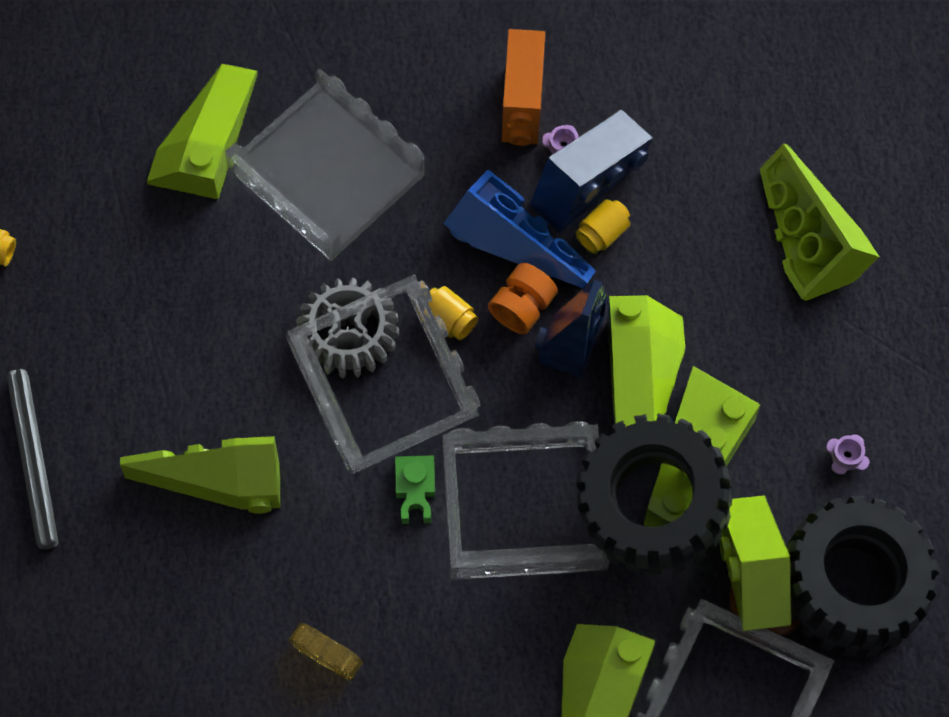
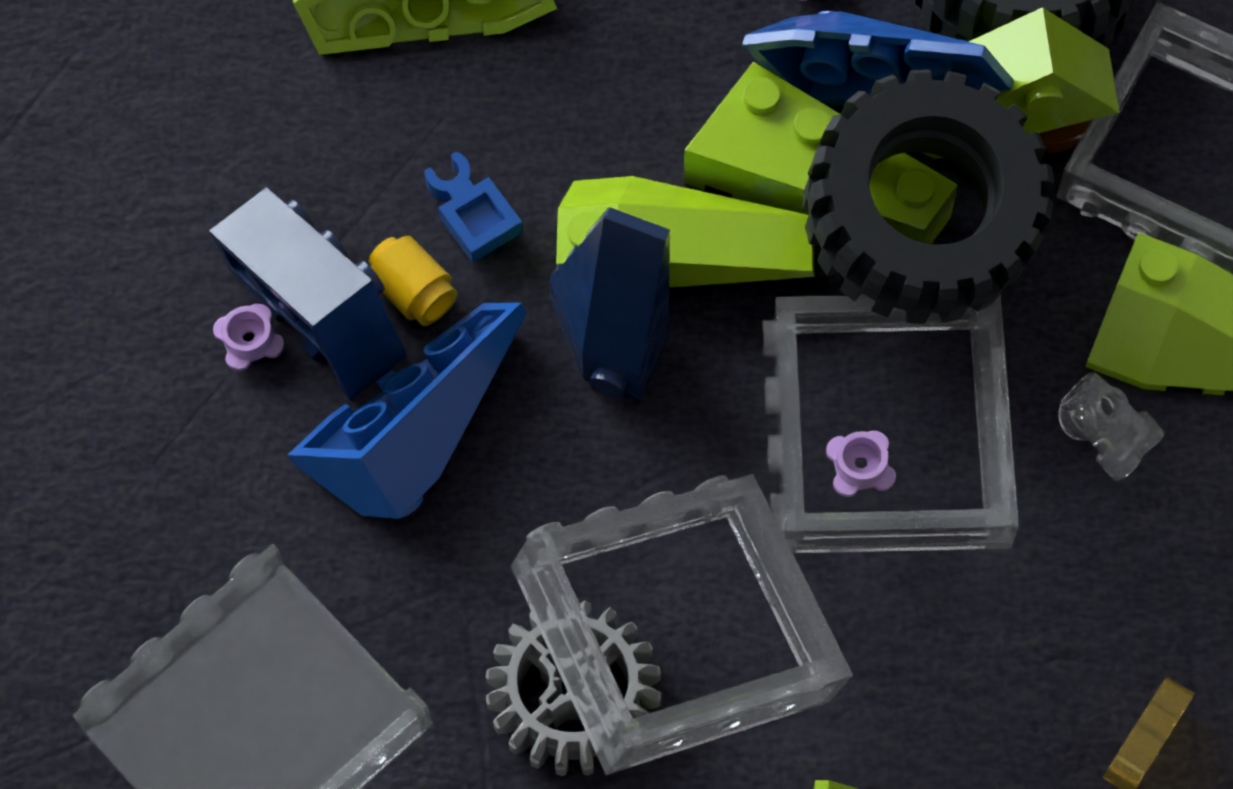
camera: 85 degrees left, 0 degrees up
bright green plate [395,455,435,524] -> none
yellow brick [421,286,478,340] -> none
orange wheel [488,263,558,335] -> none
orange window [502,29,546,146] -> none
none -> blue plate [424,151,523,263]
none -> blue wedge [742,11,1014,107]
none -> lavender plate [826,431,896,497]
none -> clear plate [1058,371,1165,482]

